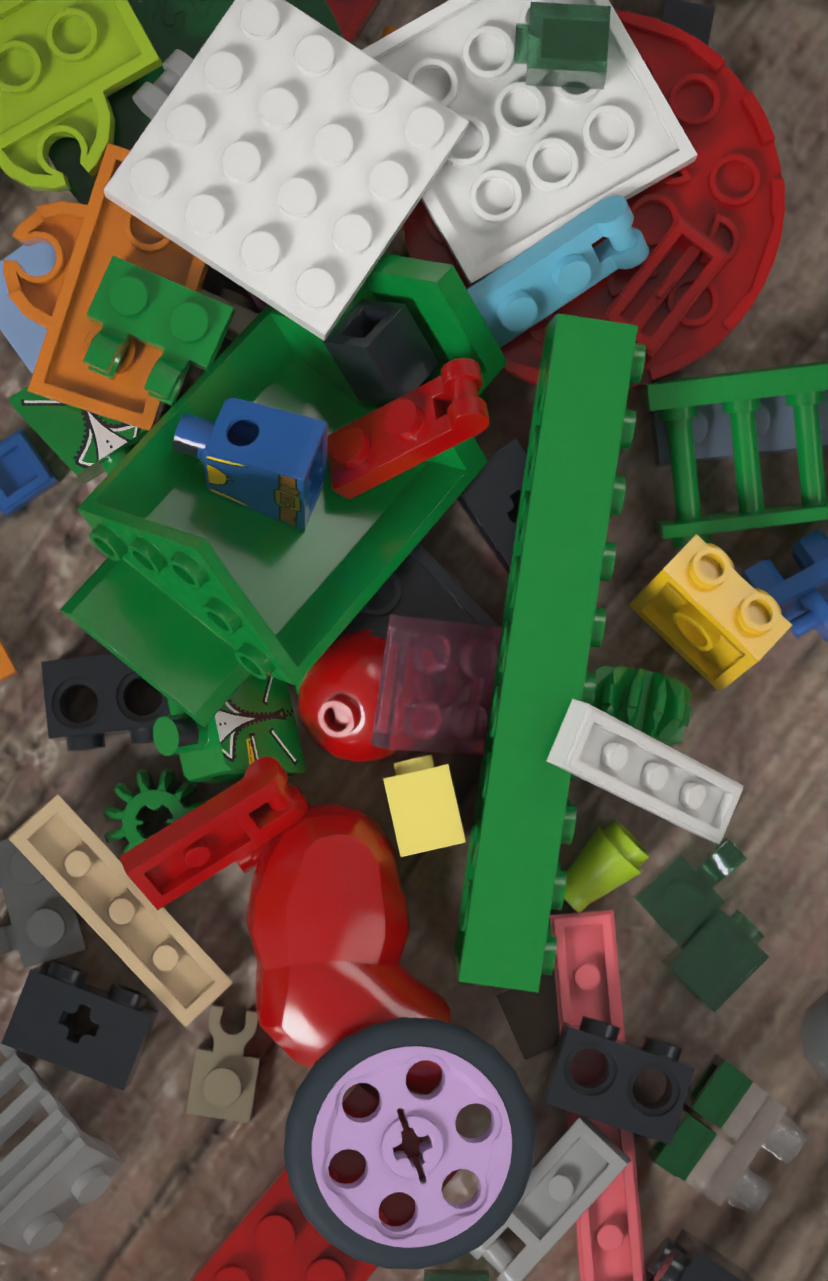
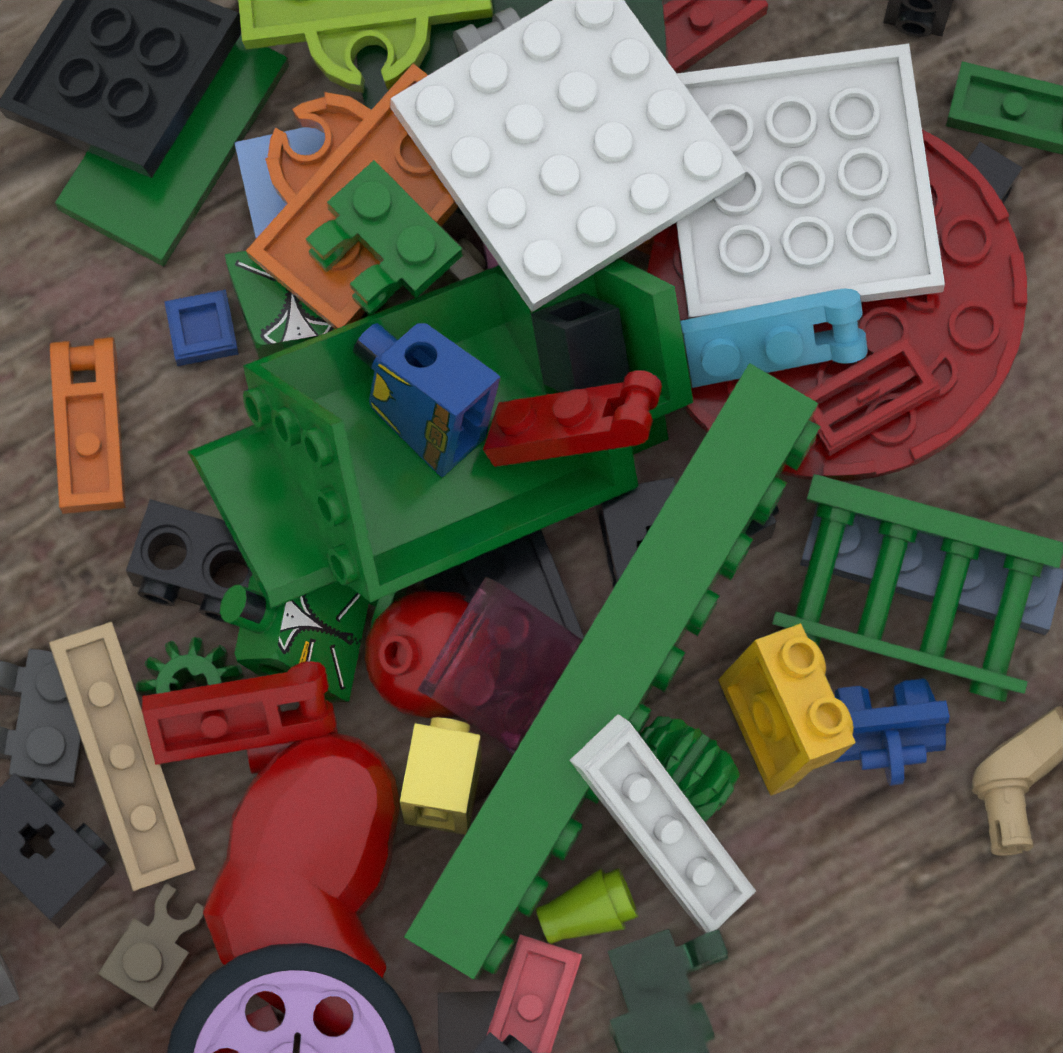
camera: 25 degrees right, 10 degrees down
clear green brick [514,2,611,89] -> none

